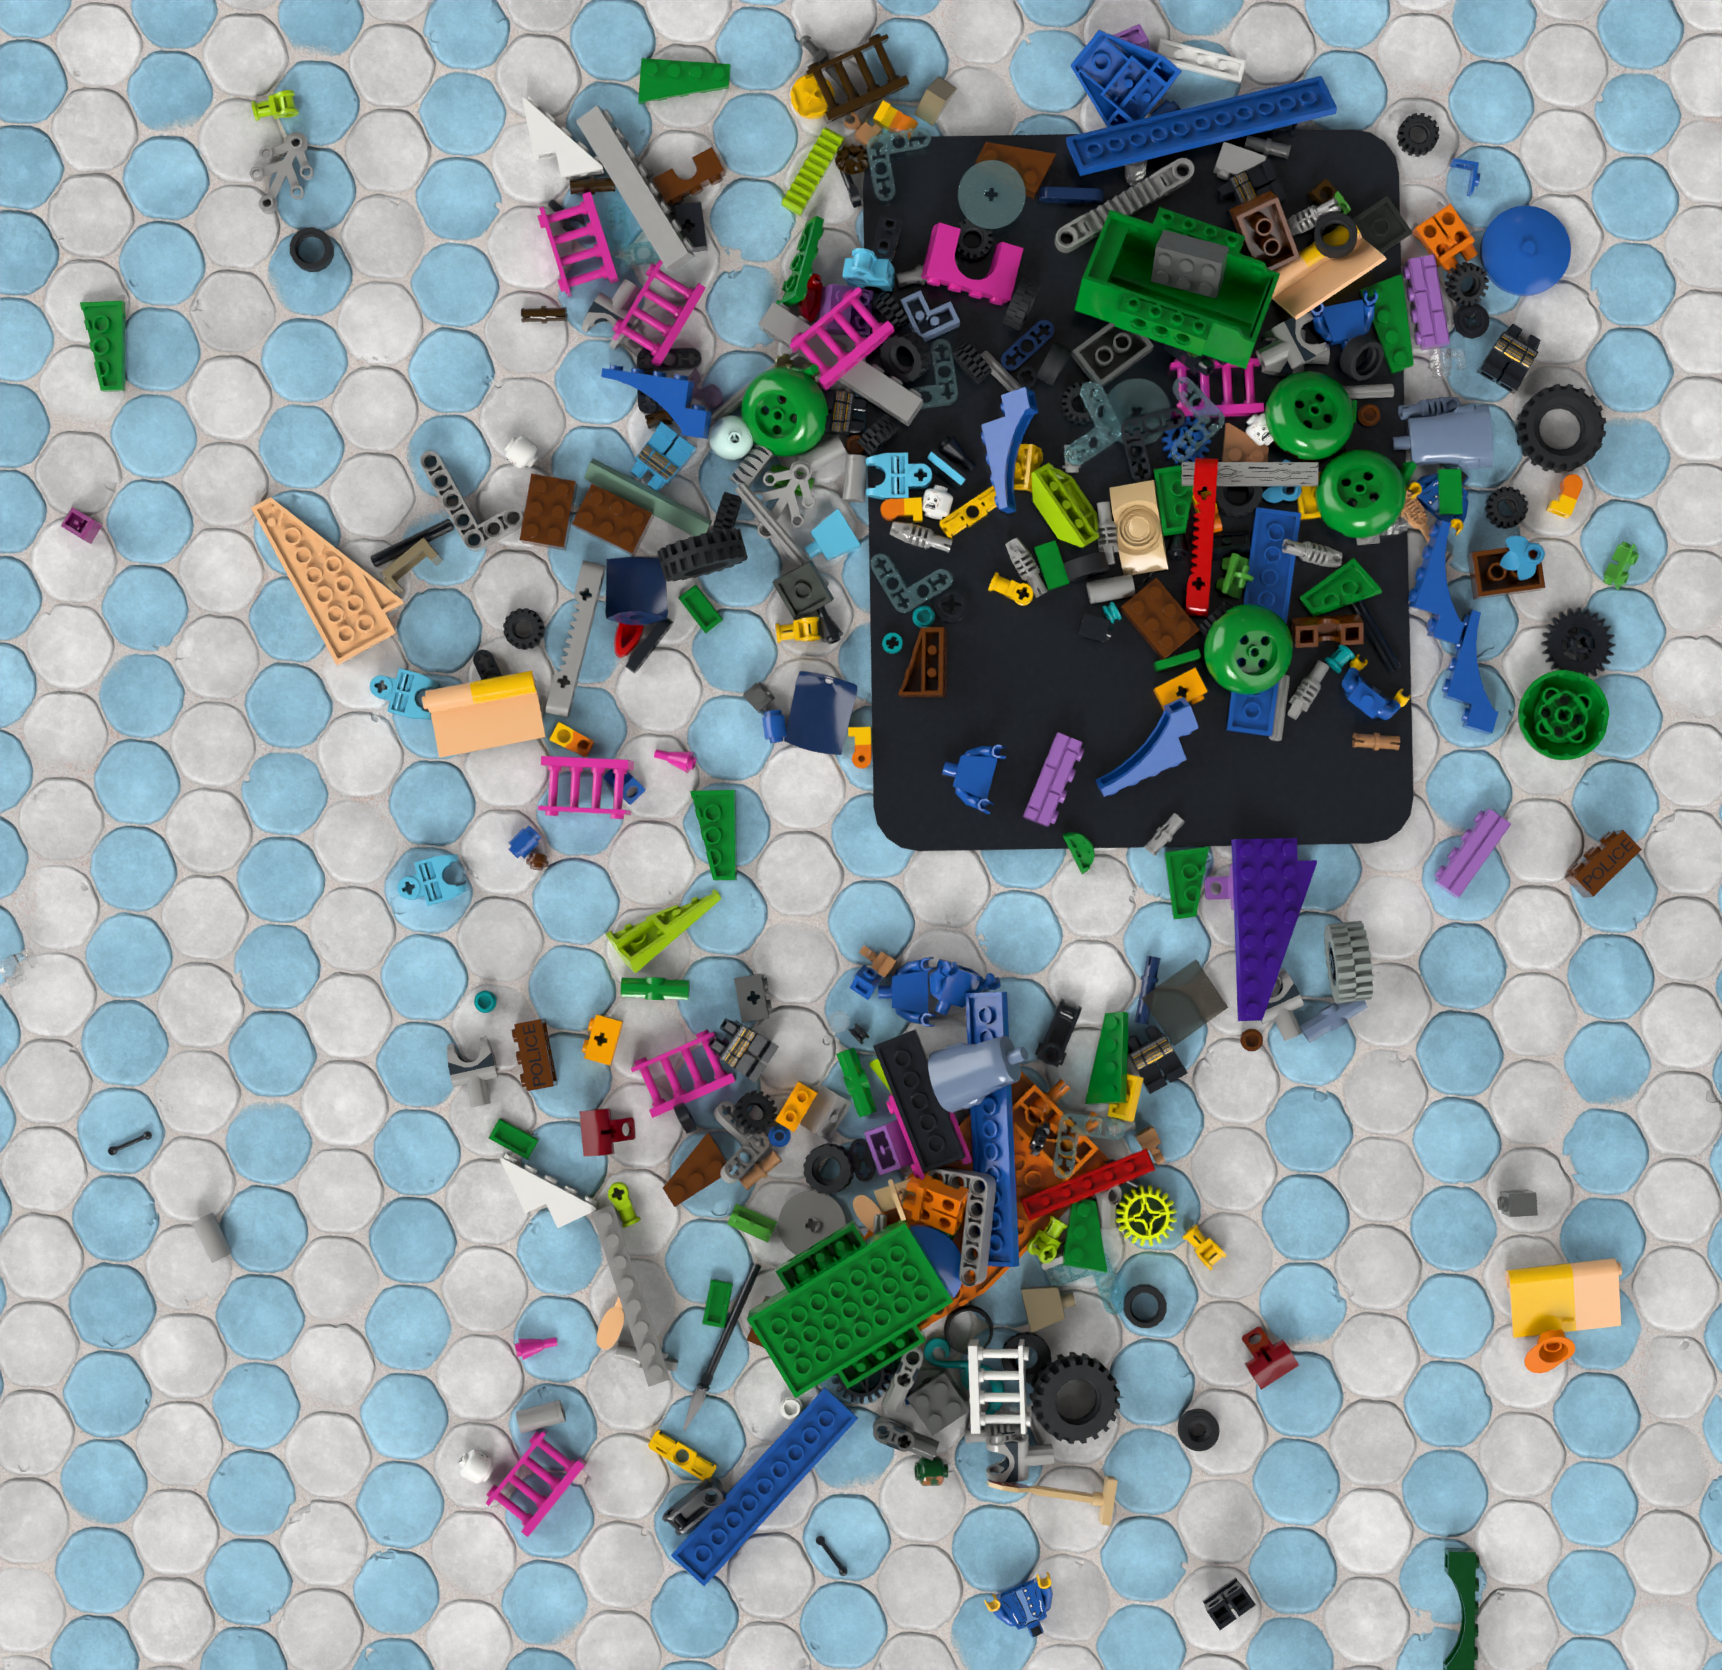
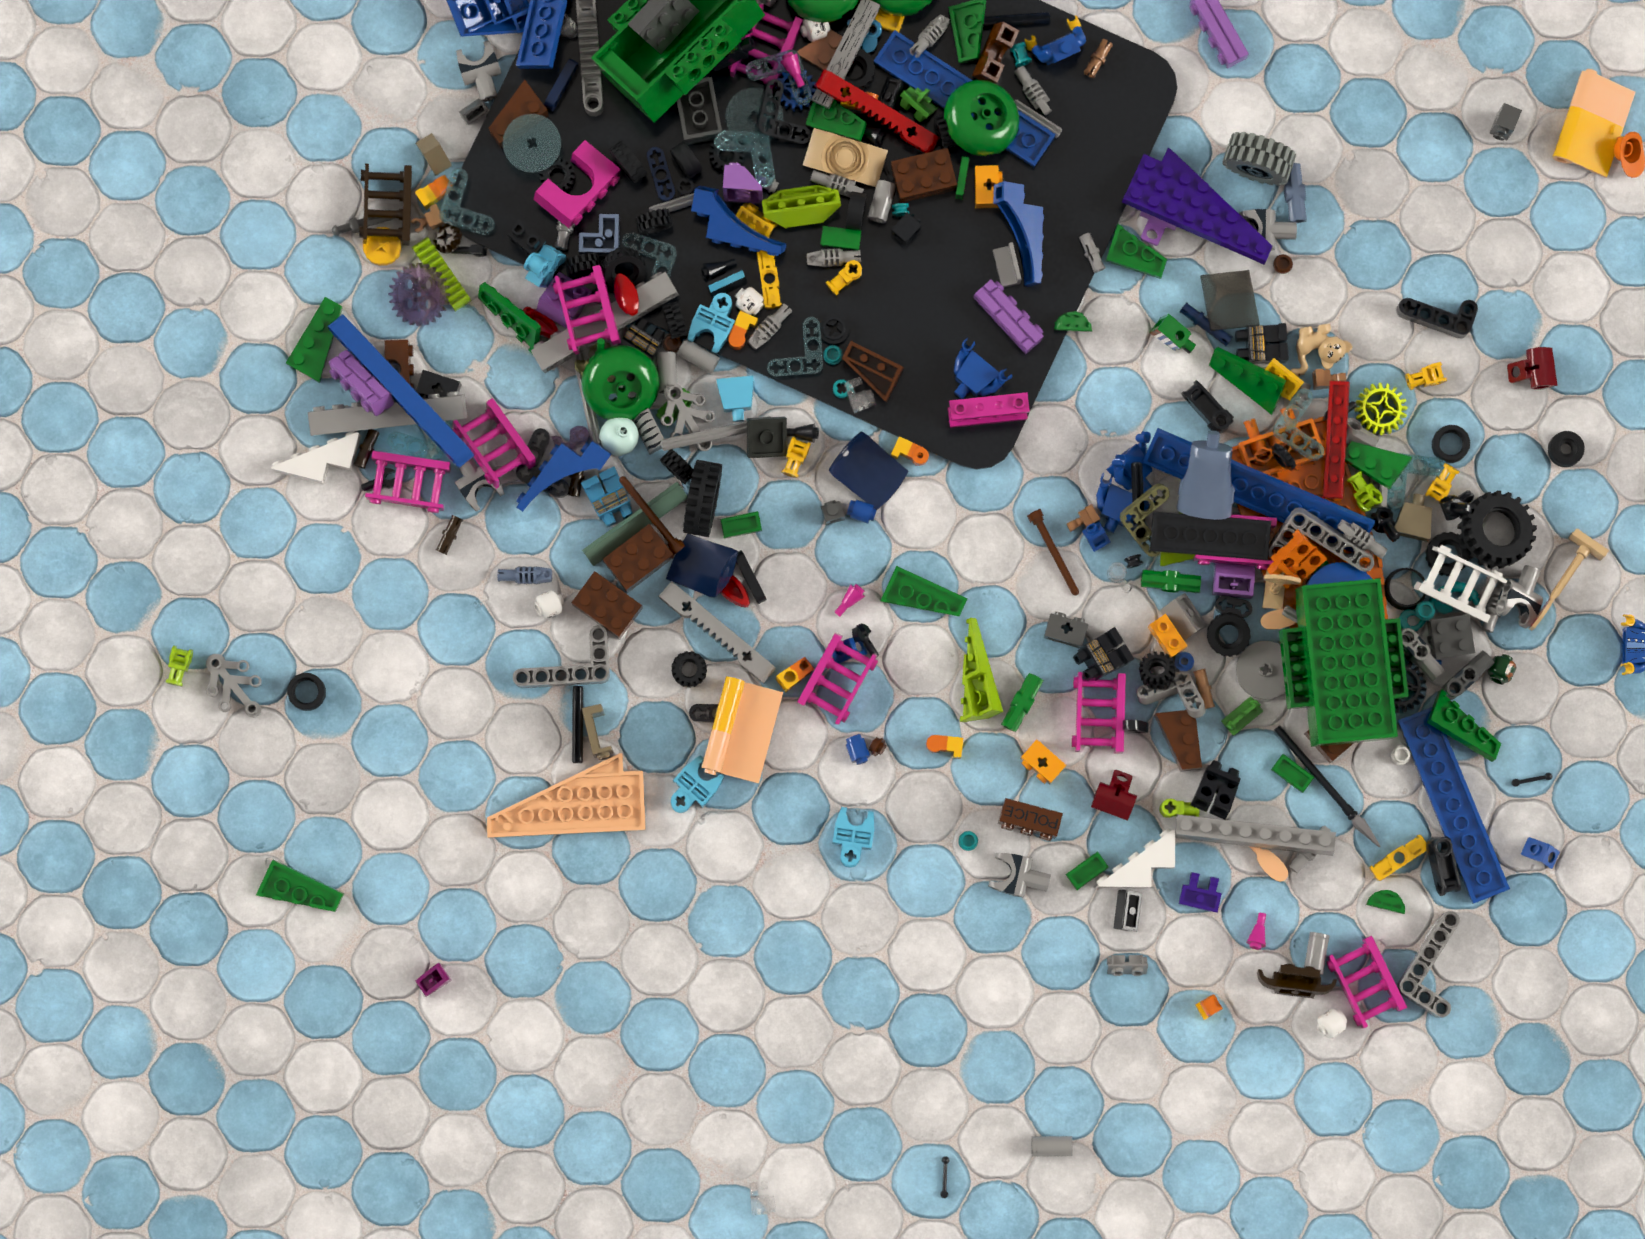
camera: 65 degrees left, 5 degrees down
none -> blue beam [327,314,474,468]
none -> medium lavender brick [329,350,394,416]
none -> clear purple gear [388,263,450,326]
none -> light grey connector [456,41,502,102]
none -> dark grey piece [459,98,488,124]
none -> sand blue hinge [497,567,553,584]
none -> red arm [614,274,639,316]
none -> reddish brown piece [619,476,685,555]
none -> medium lavender slope [723,163,763,204]
none -> dark pink cone [780,52,805,88]
none -> clear piece [845,377,876,414]
none -> black bar [852,623,879,658]
none -> leg [926,735,963,759]
none -> dark pink fence [948,392,1030,428]
none -> light grey panel [993,242,1021,288]
none -> reddish brown piece [1027,509,1079,596]
none -> light grey hinge [1107,955,1148,976]
none -> black slope [1113,890,1142,932]
none -> olive beam [1120,483,1170,557]
none -> black axle [1131,462,1145,538]
none -> green torso [1149,314,1196,354]
none -> dark purple plate [1178,872,1222,913]
none -> black hips [1190,760,1241,820]
none -> orange leg [1195,994,1223,1020]
none -> dark brown plate [1257,964,1337,999]
none -> tan animal [1290,324,1352,376]
none -> light grey hinge [1338,519,1387,559]
none -> green tile [1366,890,1405,914]
none -> black axle [1368,507,1400,542]
none -> black beam [1396,298,1478,339]
none -> light grey beam [1397,911,1460,1018]
none -> teal plate [1415,601,1435,621]
none -> yellow connector [1425,463,1460,504]
none -> green wing [1427,689,1501,762]
none -> black axle [1439,490,1474,521]
none -> blue bracket [1521,837,1560,869]

